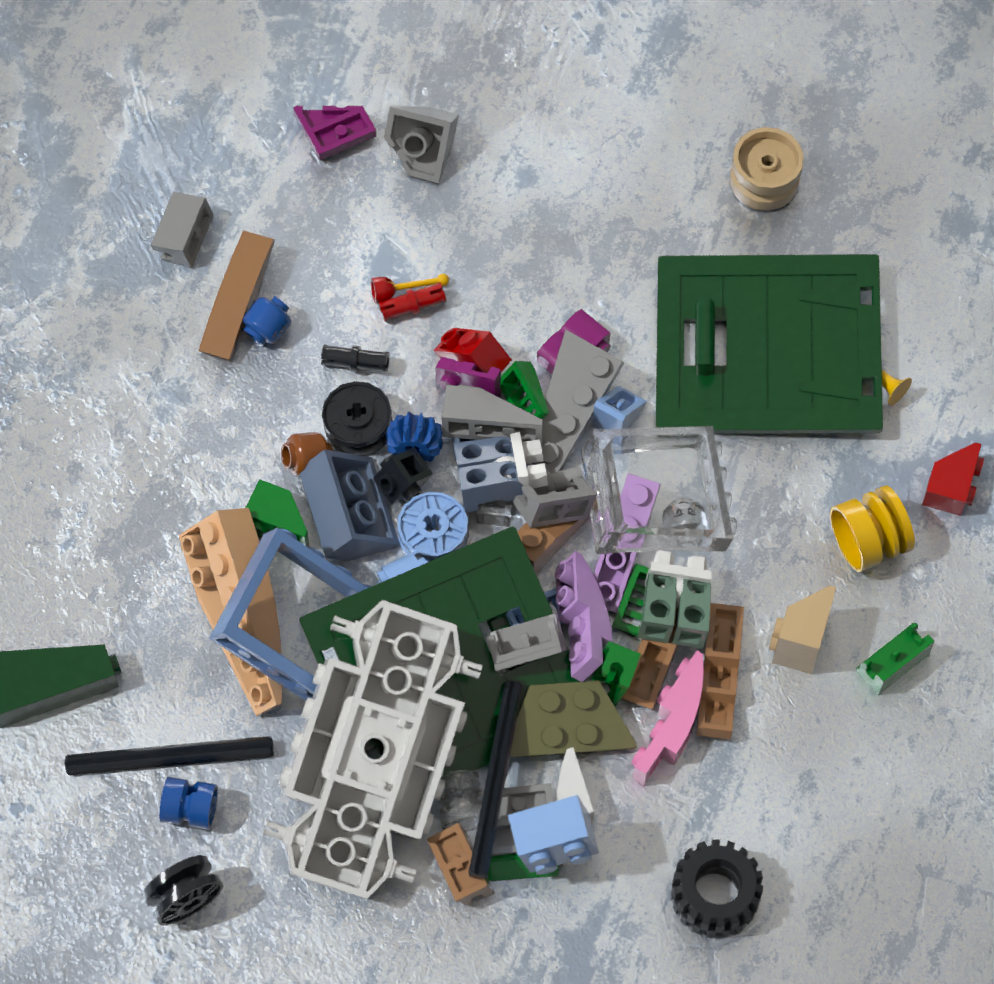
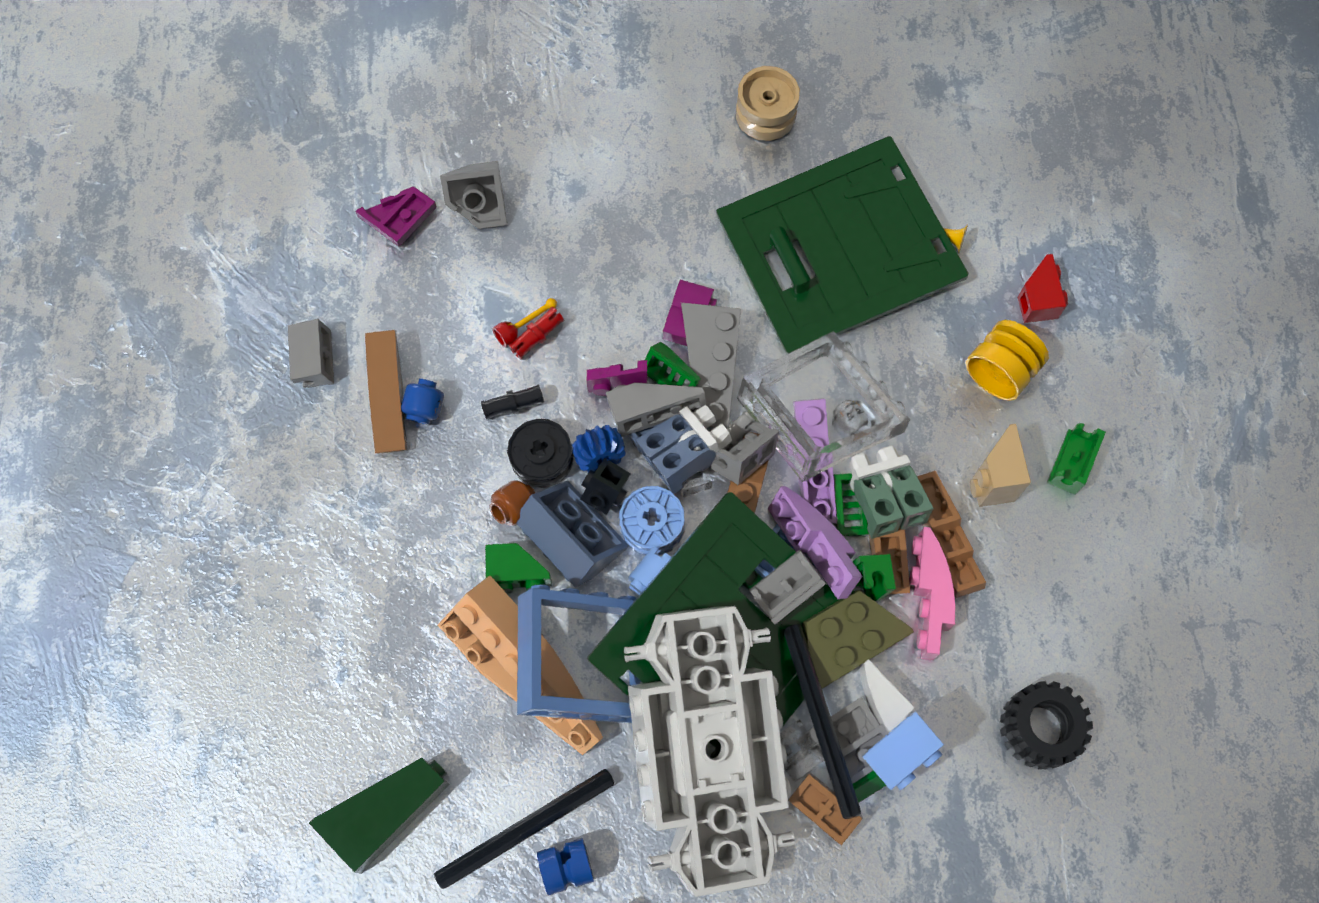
camera: 25 degrees left, 5 degrees up
red slope [433,328,512,373] -> none
light blue slope [592,386,647,442] -> none

